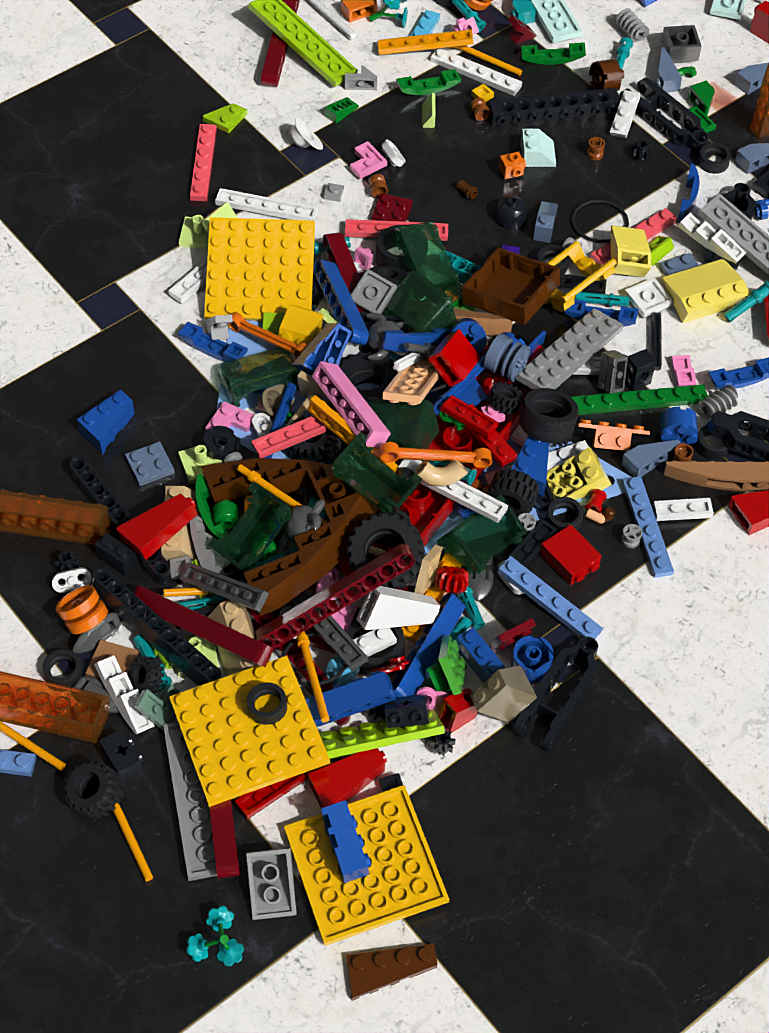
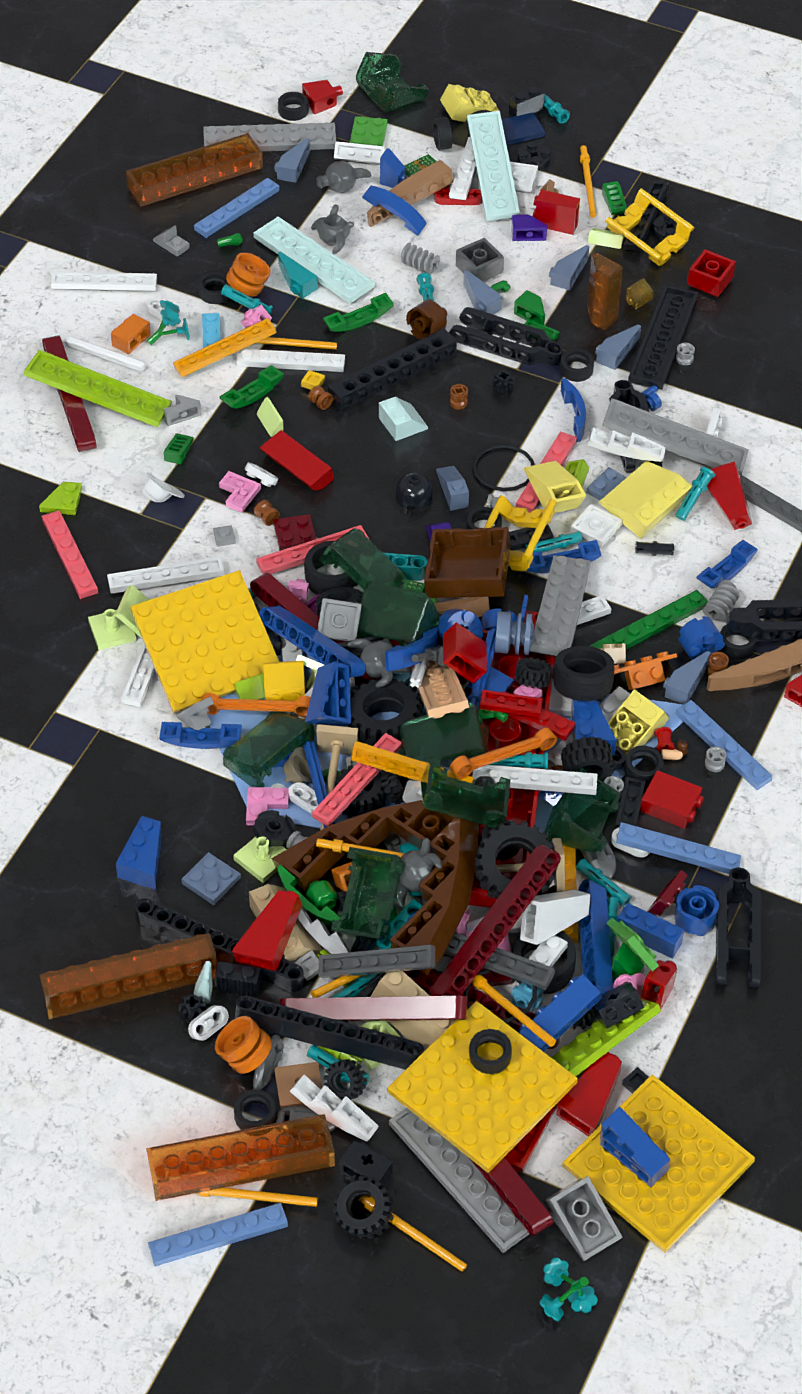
camera: 25 degrees left, 5 degrees down
sand green plate [134,684,181,731] -> none
bright pink brick [312,361,391,448] -> none
reddish brown wing [346,943,438,1001] -> none
red plate [371,656,409,674] -> none
tan cylinder [414,459,468,487] -> none
black gear [429,731,456,756] -> none
red gear [435,566,469,594] -> none
reddish brown pin [456,180,478,199] -> none
dark tan slope [470,666,537,723] -> none
orange brick [499,152,526,179] -> none
dark red slope [508,15,537,44] -> none
dark grey brick [598,350,628,393] -> none
white plate [610,90,641,138] -> none
black brick [625,348,656,391] -> none
black axle [651,312,662,371] -> none
white plate [653,498,714,521] -> none
bright pink slope [671,355,697,387] -> none
none -> light aqua slope [194,961,213,1003]
none -> red brick [260,430,334,491]
none -> dark purple slope [511,214,547,241]
none -> tan brick [598,644,626,664]
none -> black pin [635,541,674,556]

